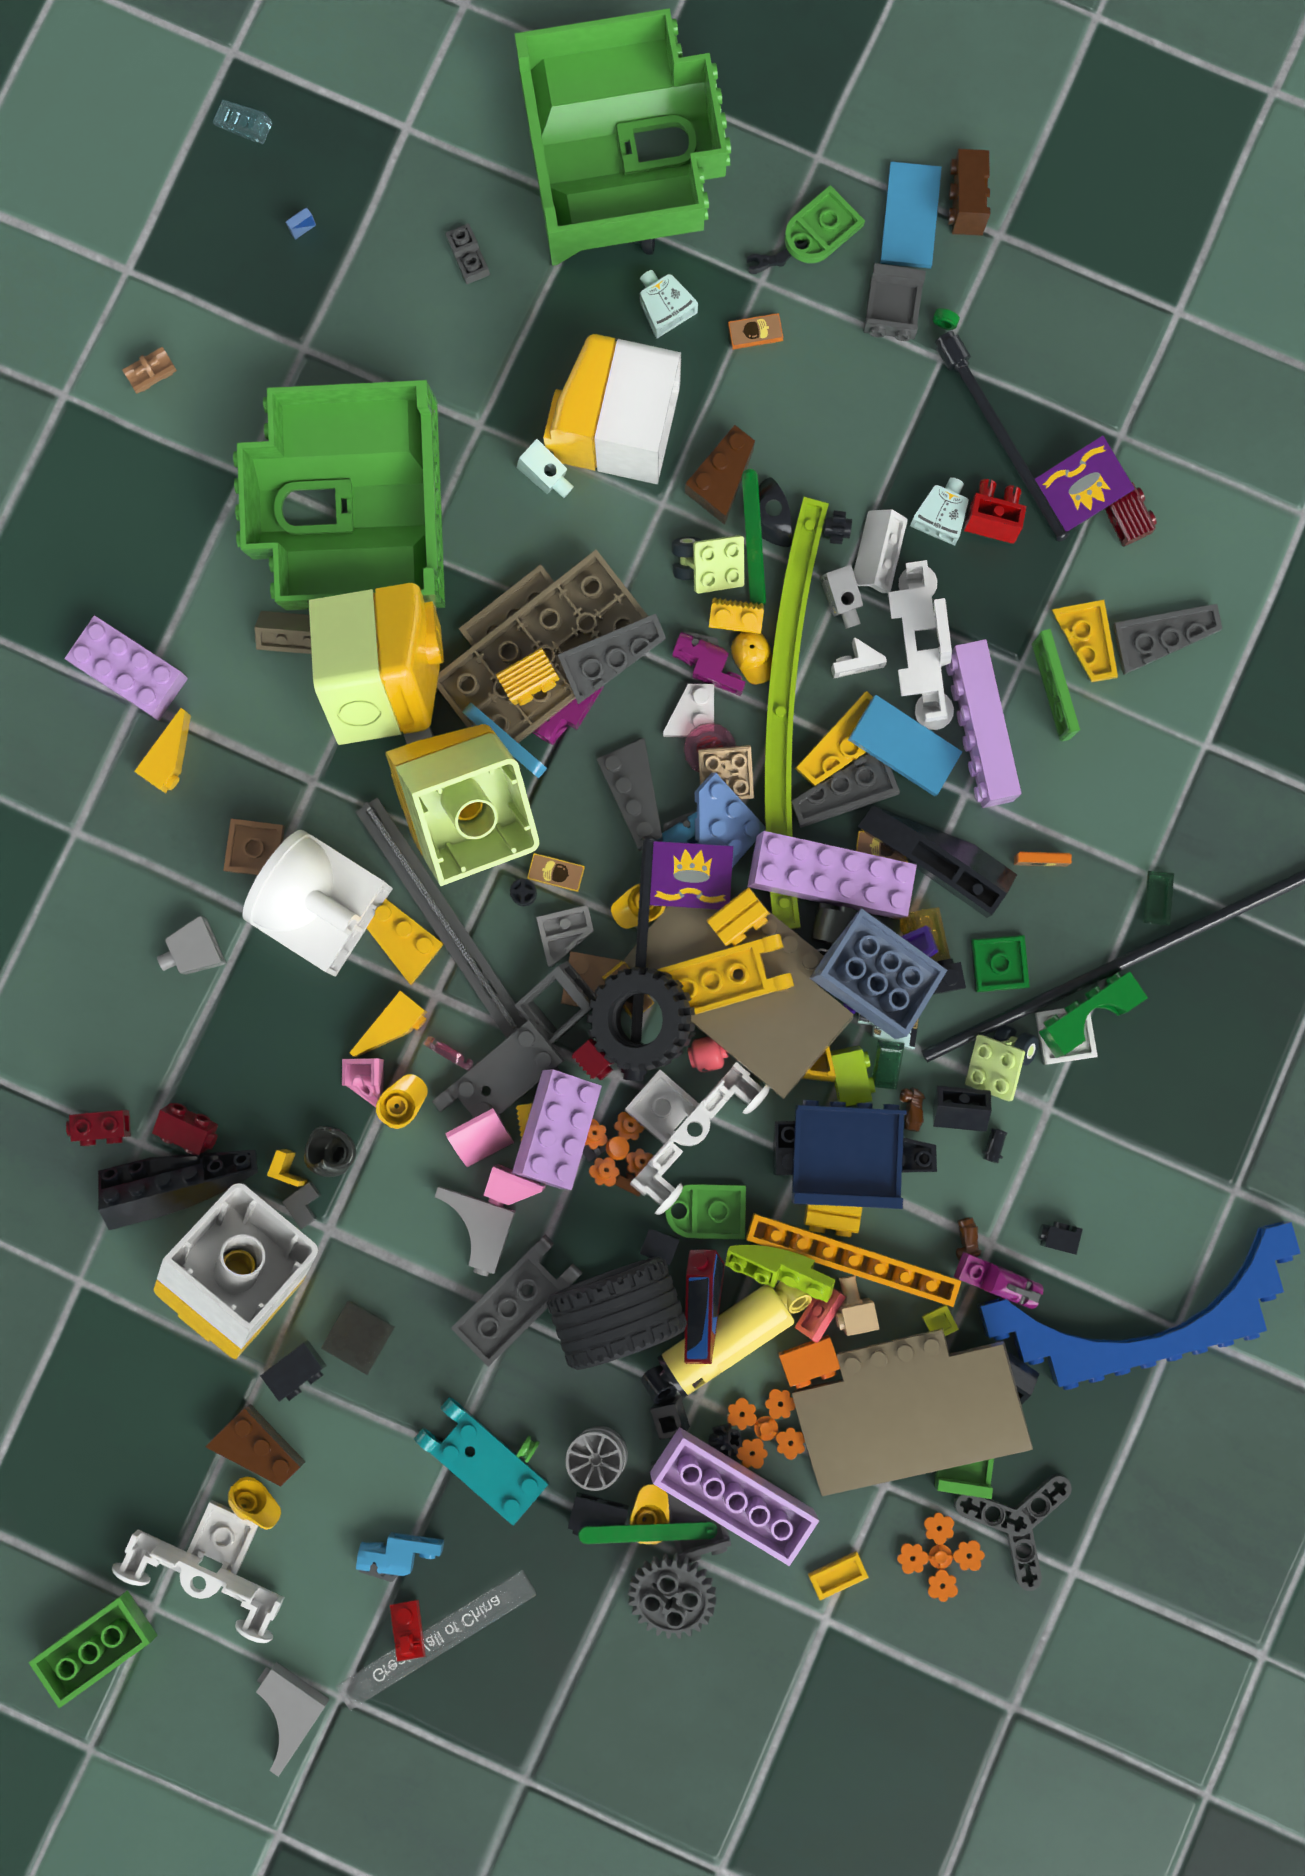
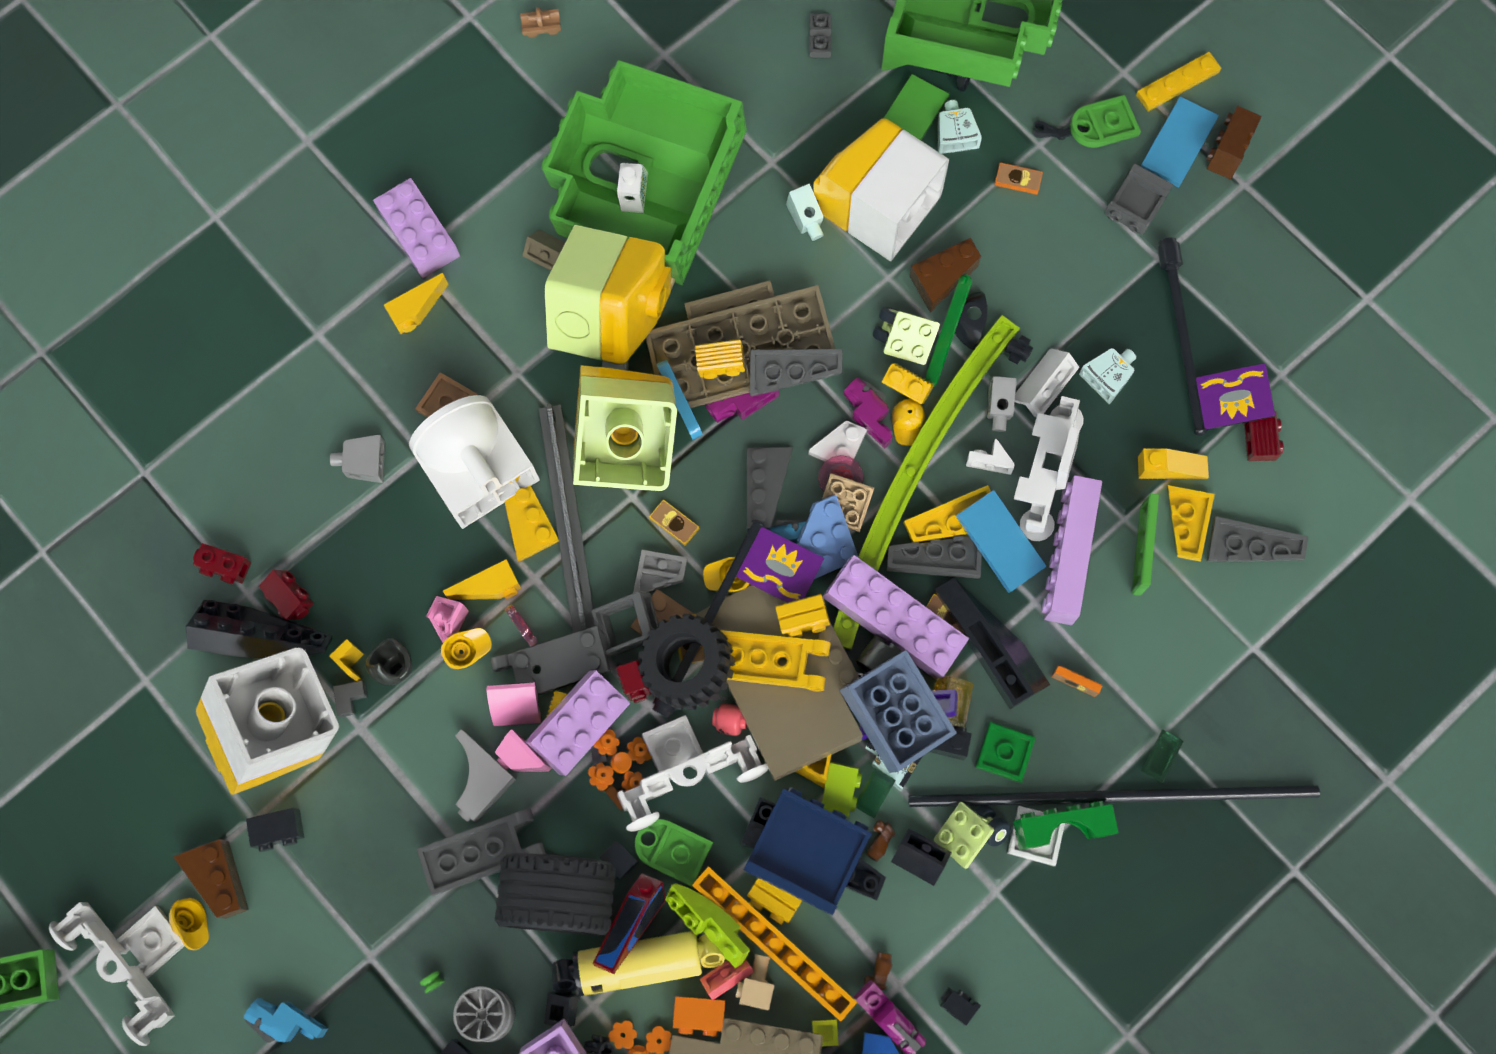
camera: 25 degrees right, 10 degrees down
clear smoke tile [321,1300,395,1375] -> none
teal hinge [414,1397,549,1526] -> none
black wheel [510,878,537,907] -> none
green tile [932,308,960,330] -> none
red brick [964,479,1027,544] -> none
black pin [982,1128,1007,1163] -> none
none -> white torso [617,163,648,213]
none -> bright green tile [883,74,949,140]
none -> yellow plate [1136,52,1221,112]
none -> yellow slope [1138,449,1209,479]

